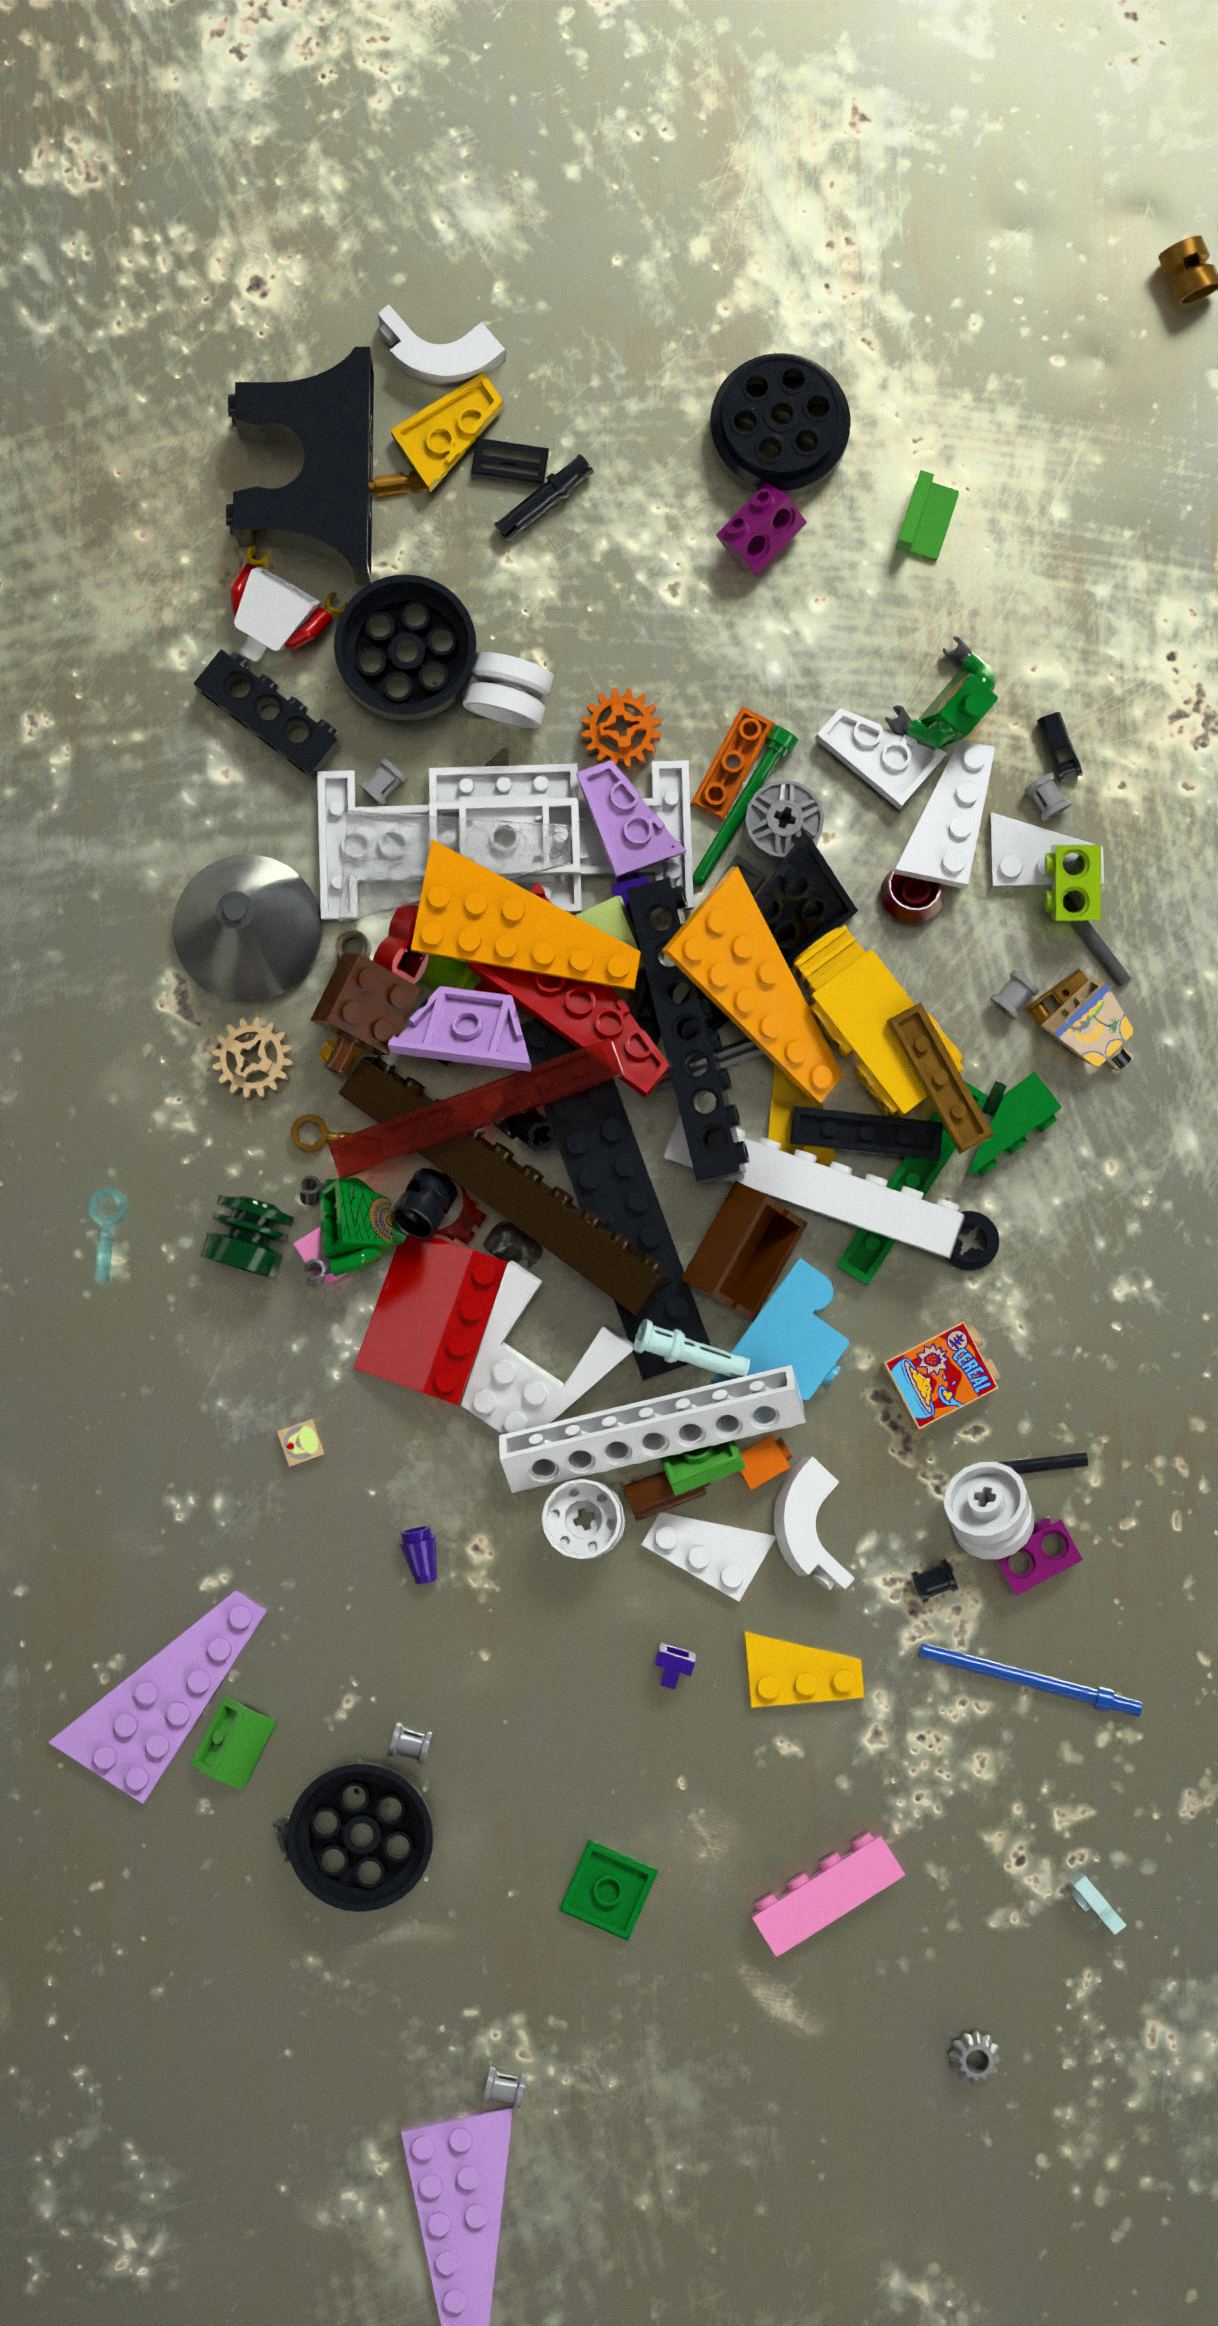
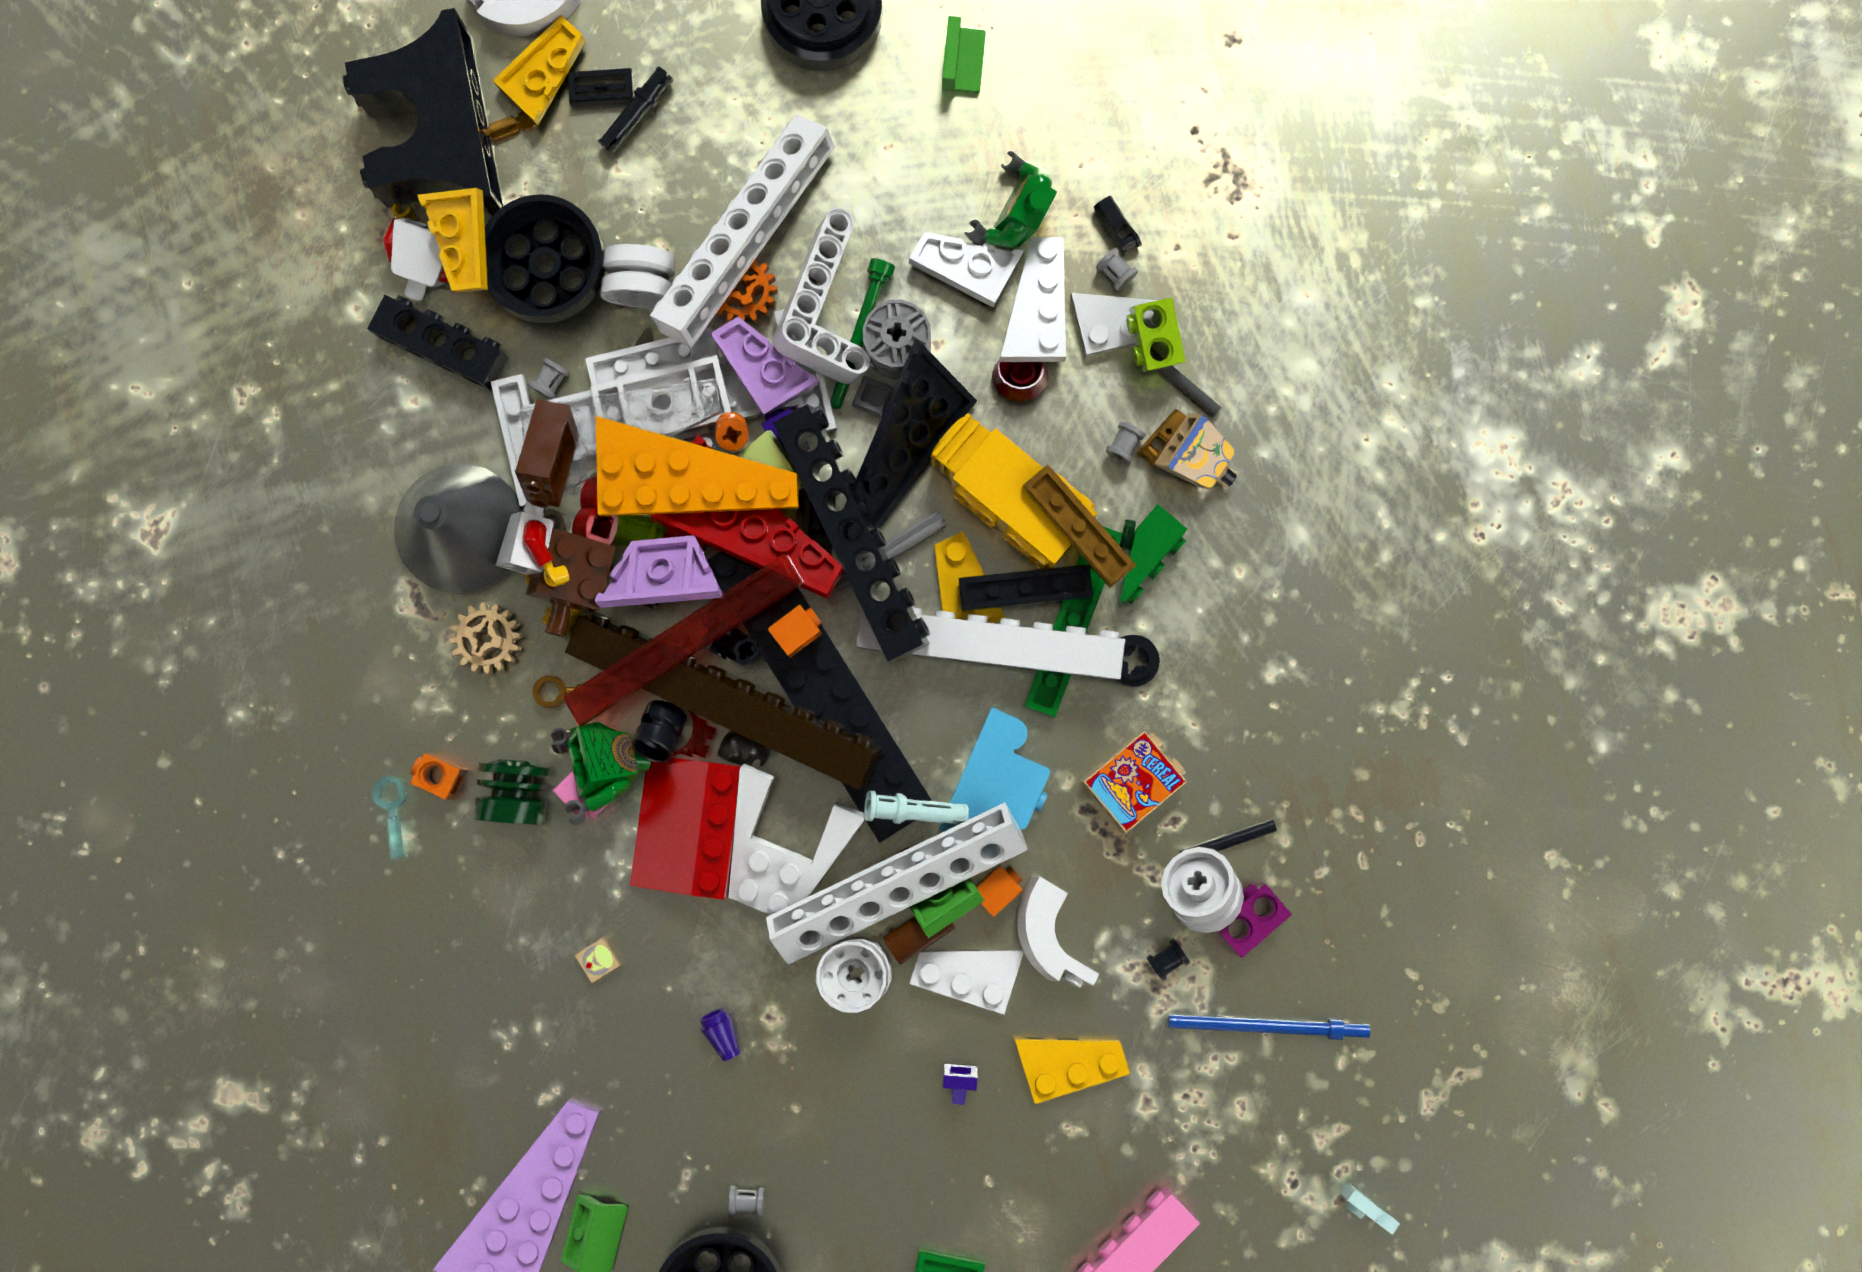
camera: 10 degrees left, 0 degrees up
light orange wing [662,866,843,1103] -> none
reddish brown piece [681,1181,808,1322] -> none
orange tile [690,706,775,822] -> none
magenta brick [716,482,807,576] -> none
none -> orange brick [410,753,468,800]
none -> yellow wing [417,188,488,293]
none -> torso [496,501,569,587]
none -> reddish brown window [515,399,580,508]
none -> white brick [650,114,835,348]
none -> orange wheel [715,412,749,451]
none -> orange brick [768,605,822,658]
none -> white beam [773,208,870,384]

